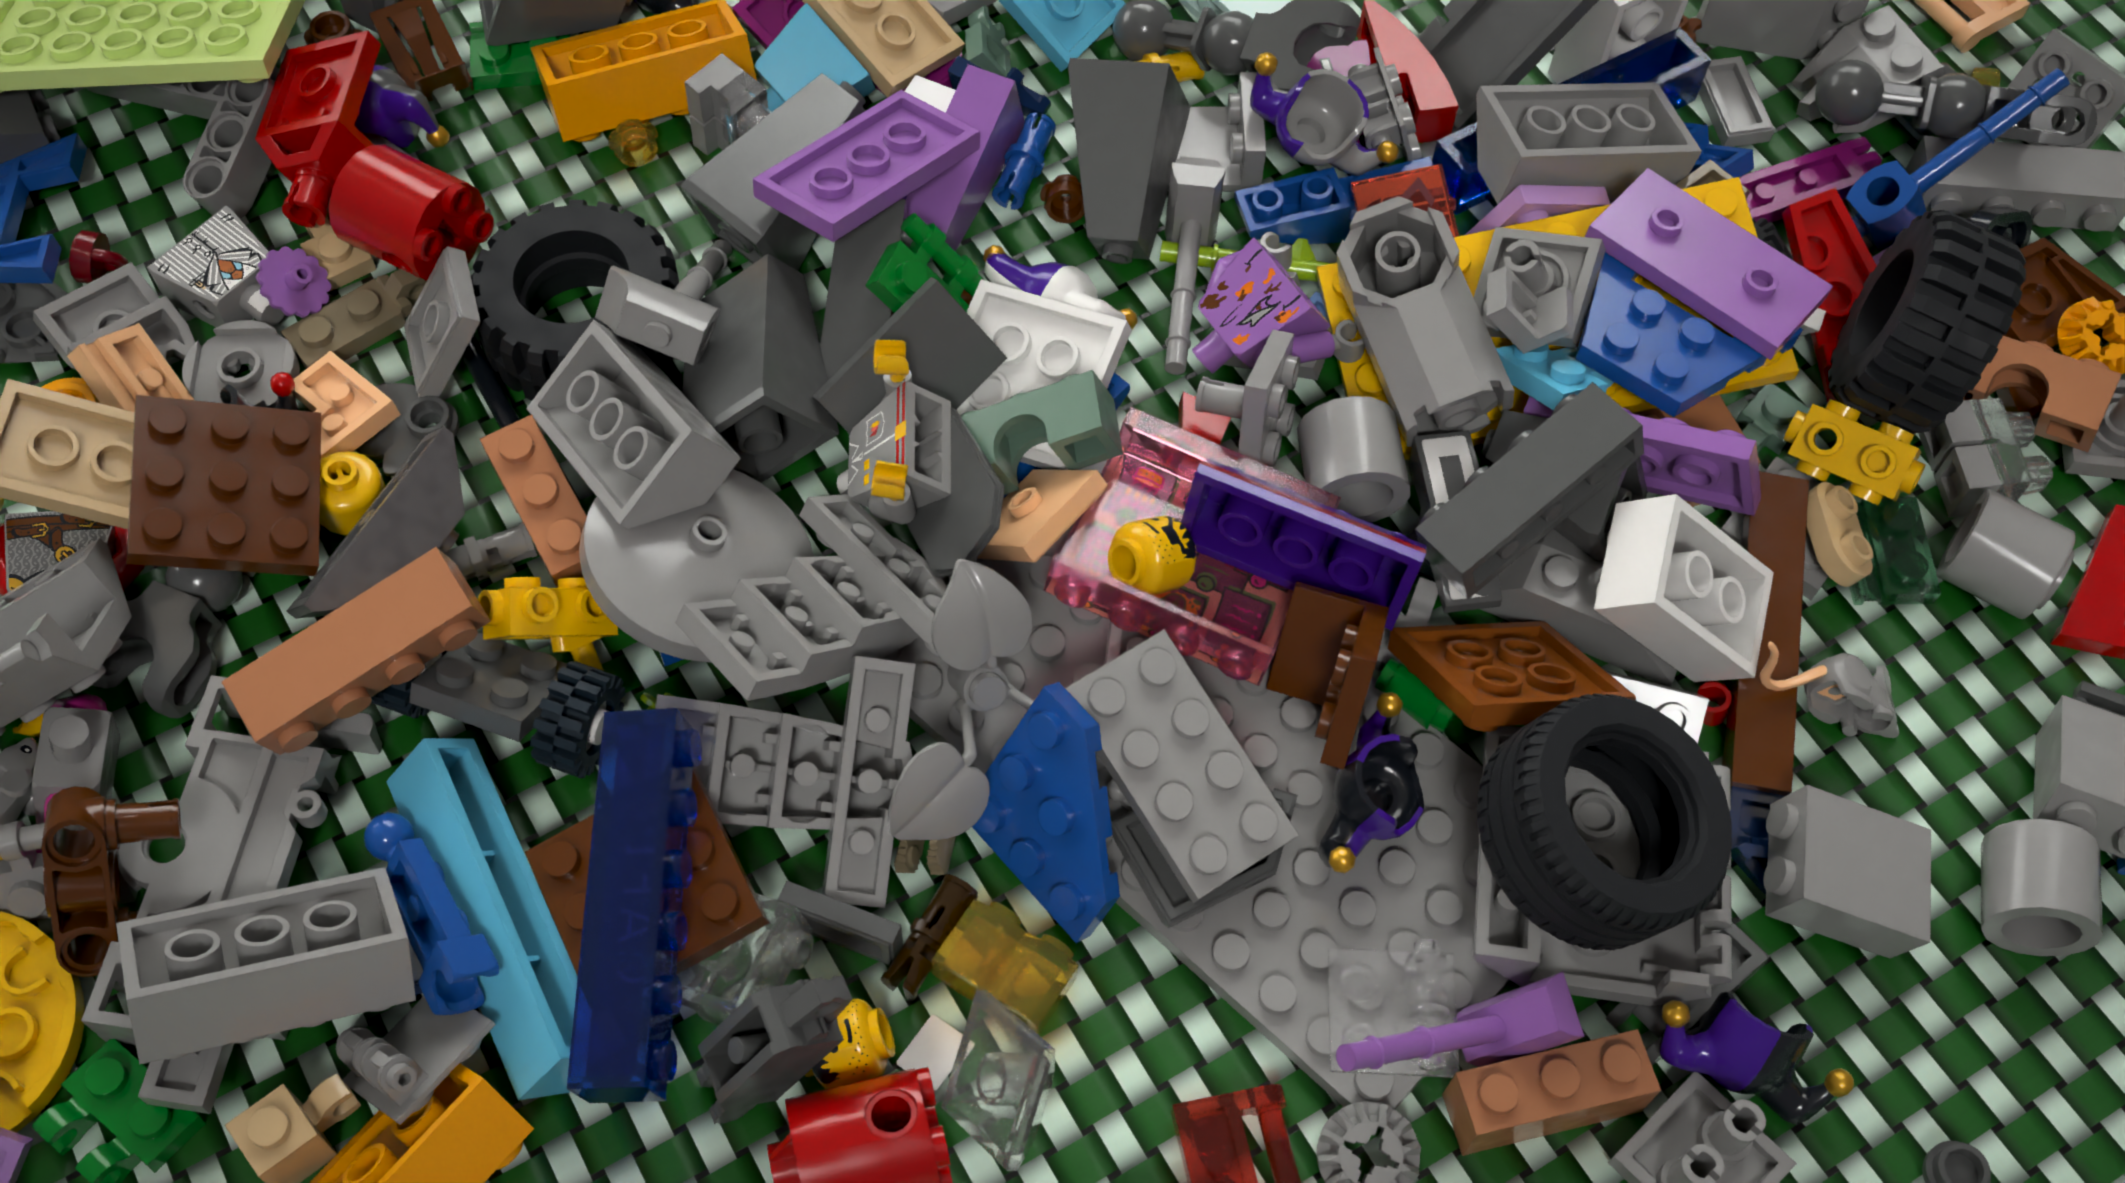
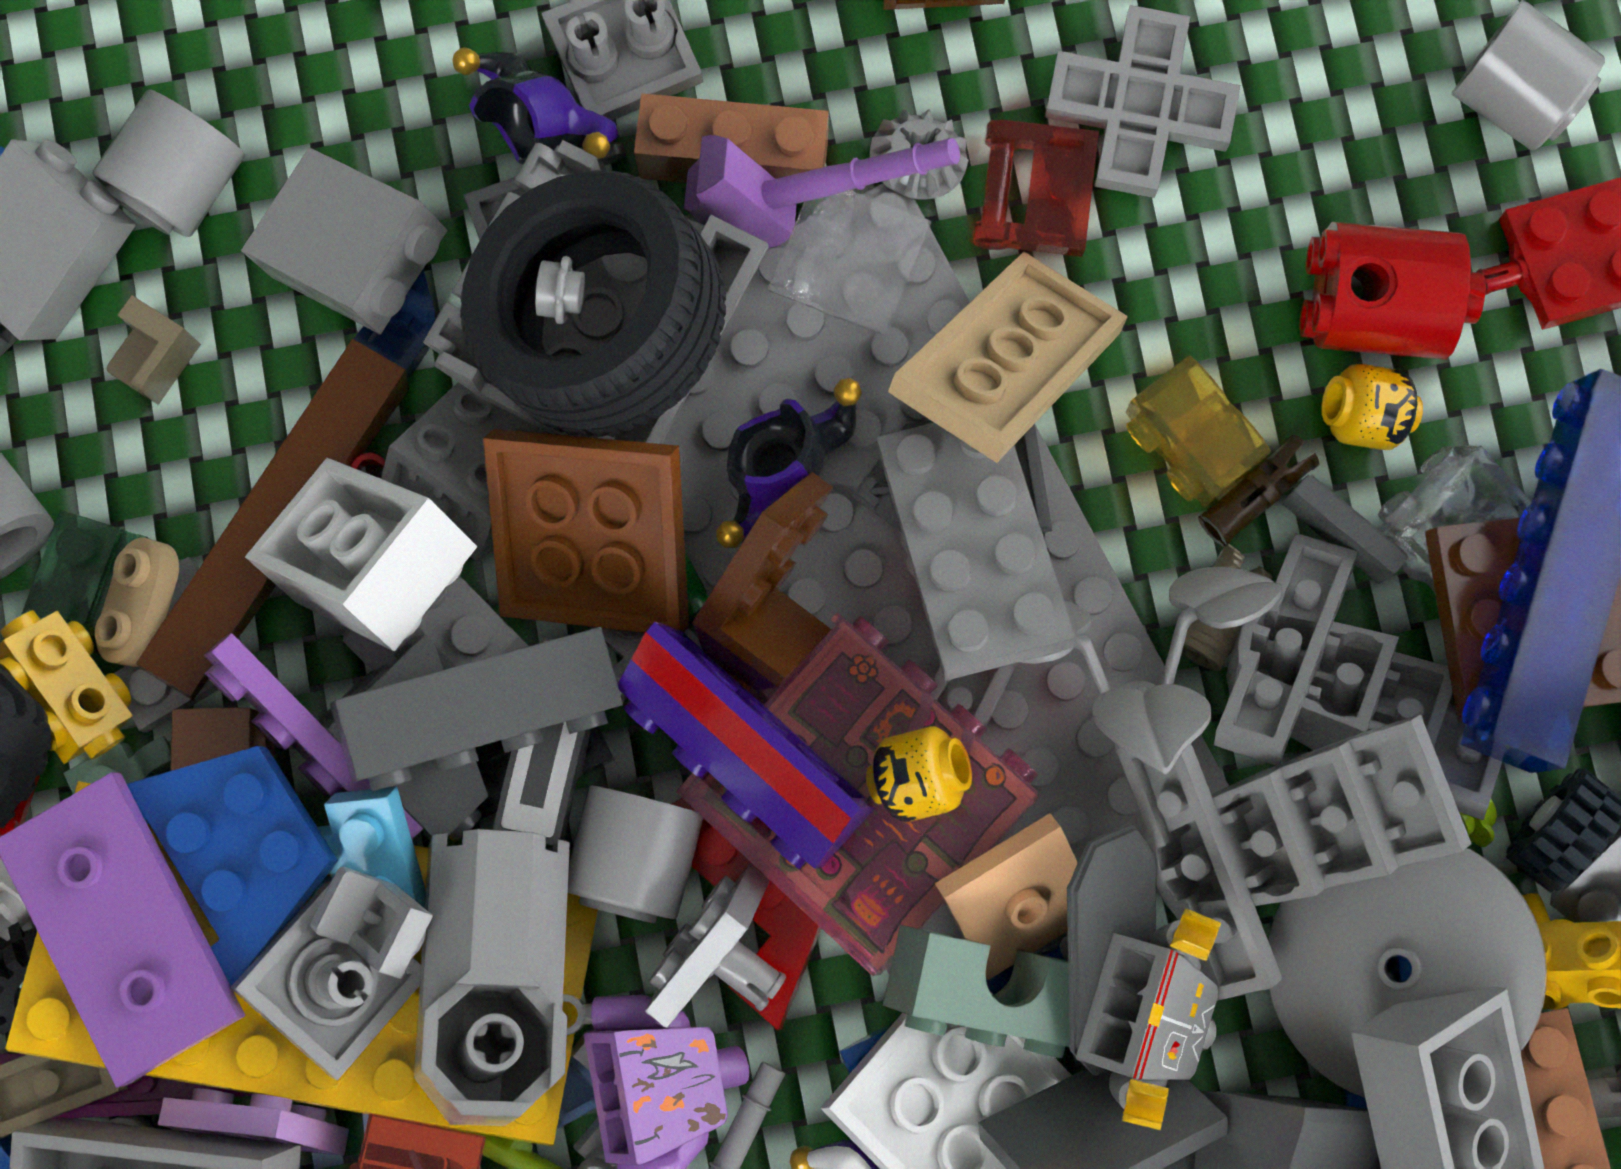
camera: 155 degrees left, 20 degrees up
dark grey hinge [696,975,852,1124] -> none
white sticker [896,1015,972,1091] -> none
clear slope [941,990,1055,1171] -> none
blue plate [972,682,1120,943] -> none
light grey animal [1759,642,1900,738] -> none
none -> dark tan panel [106,295,201,405]
none -> light grey plate [535,256,585,324]
none -> tan plate [888,252,1128,463]

